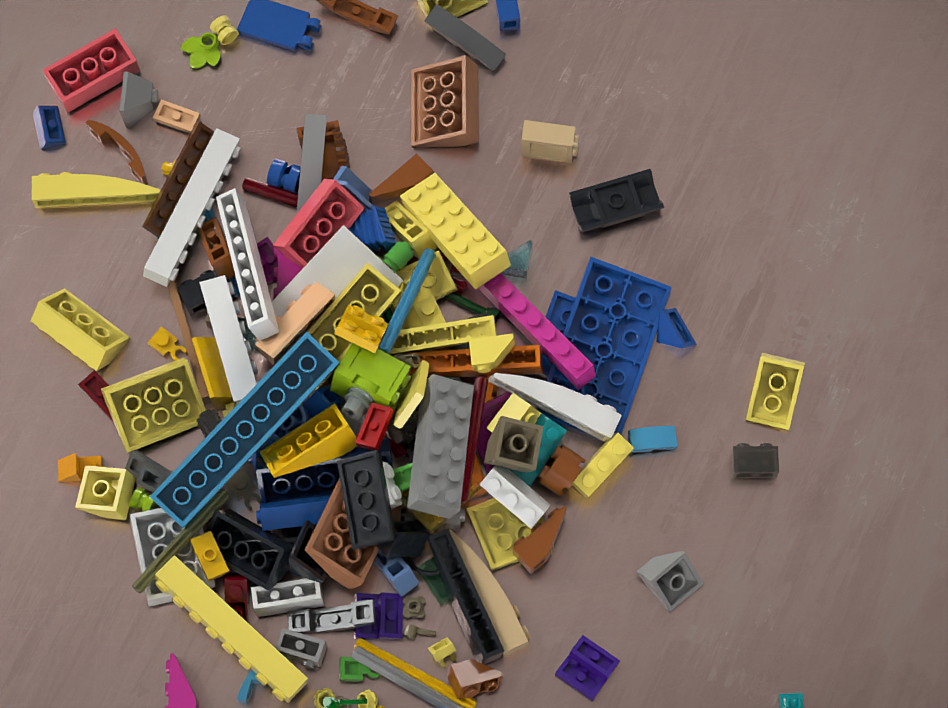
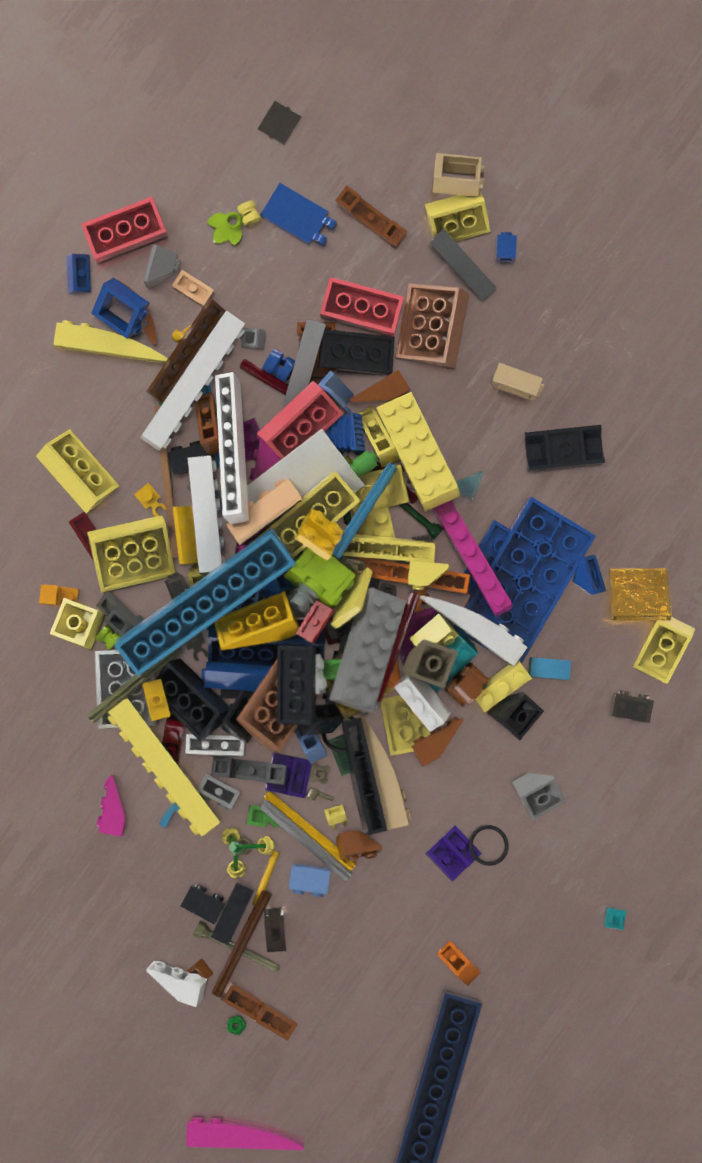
camera: 10 degrees right, 15 degrees up
none -> blue window [91,278,150,339]
none -> light grey slope [241,328,266,350]
none -> black tile [318,329,395,375]
none -> coral brick [320,277,404,337]
none -> black tyre [469,825,509,866]
none -> black slope [487,692,544,740]
none -> clear yellow plate [609,568,671,620]

